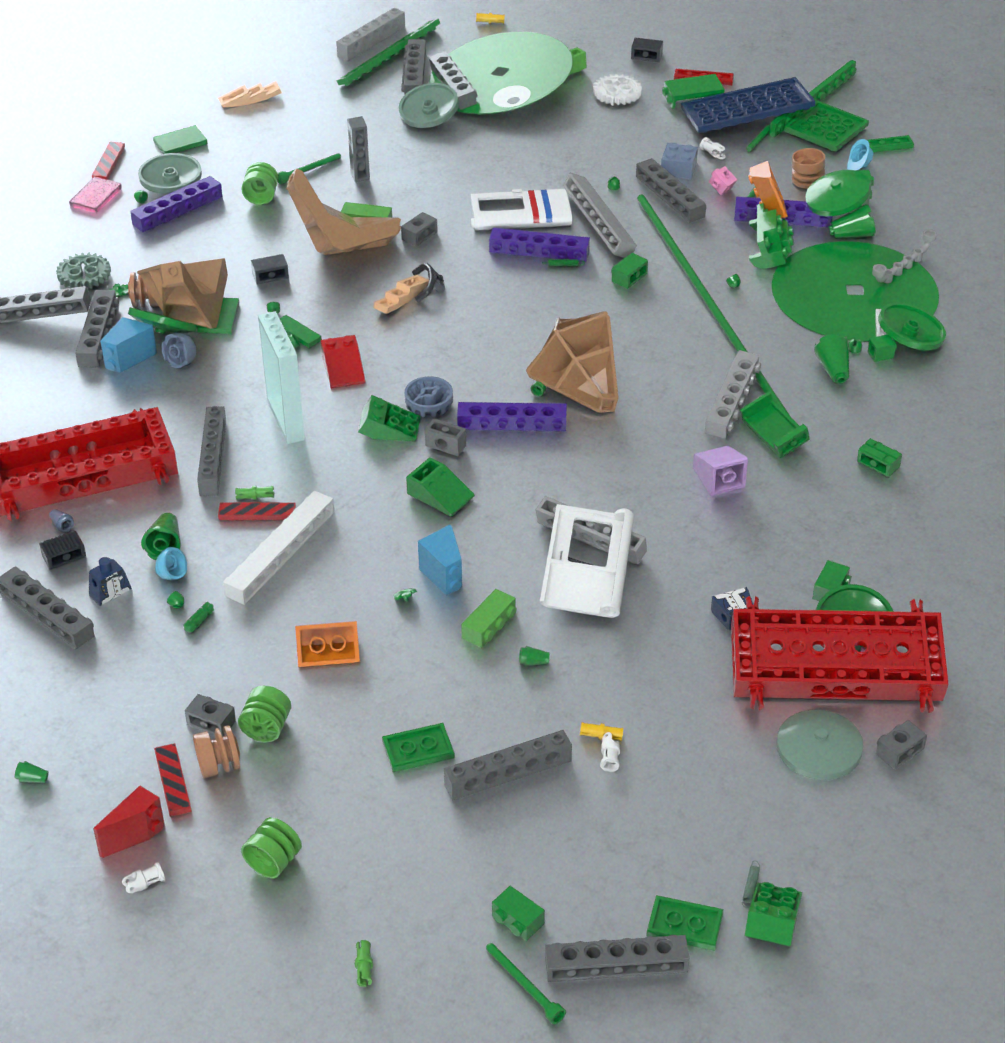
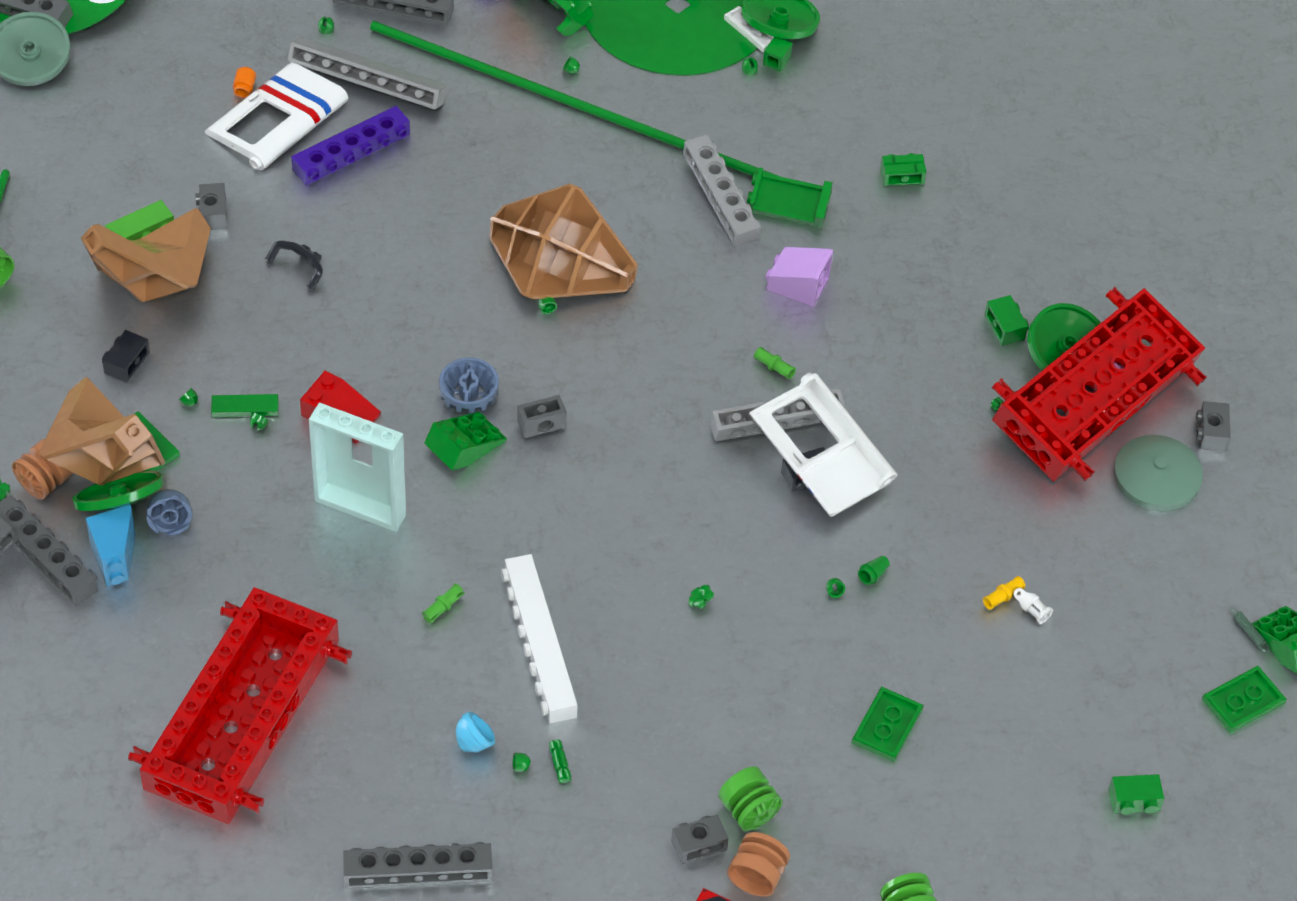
camera: 50 degrees left, 10 degrees up
black brick [39,530,86,569] -> none
sand blue cone [49,509,74,532] -> none
dark blue torso [89,557,132,606] -> none
green cone [141,513,181,560] -> none
dark grey brick [197,406,226,496] -> none
red tile [218,502,296,520] -> none
orange slope [295,621,360,667] -> none
dark grey brick [347,116,370,182] -> none
light nougat slope [373,275,429,314] -> none
green slope [406,457,475,517] -> none
dark azure slope [418,525,462,596] -> none
dark grey brick [444,730,572,801] -> none
dark purple brick [457,402,567,431] -> none
bright green brick [461,589,517,648] -> none
green piece [486,943,566,1025] -> none
green piece [542,259,585,267] -> none
dark grey brick [545,935,690,982] -> none
green brick [611,253,648,289] -> none
torso [711,587,754,630] -> none
green cone [814,334,849,384] -> none
none -> orange brick [233,67,256,98]
none -> bright green pin [754,347,796,380]
none -> green hinge [826,578,845,598]

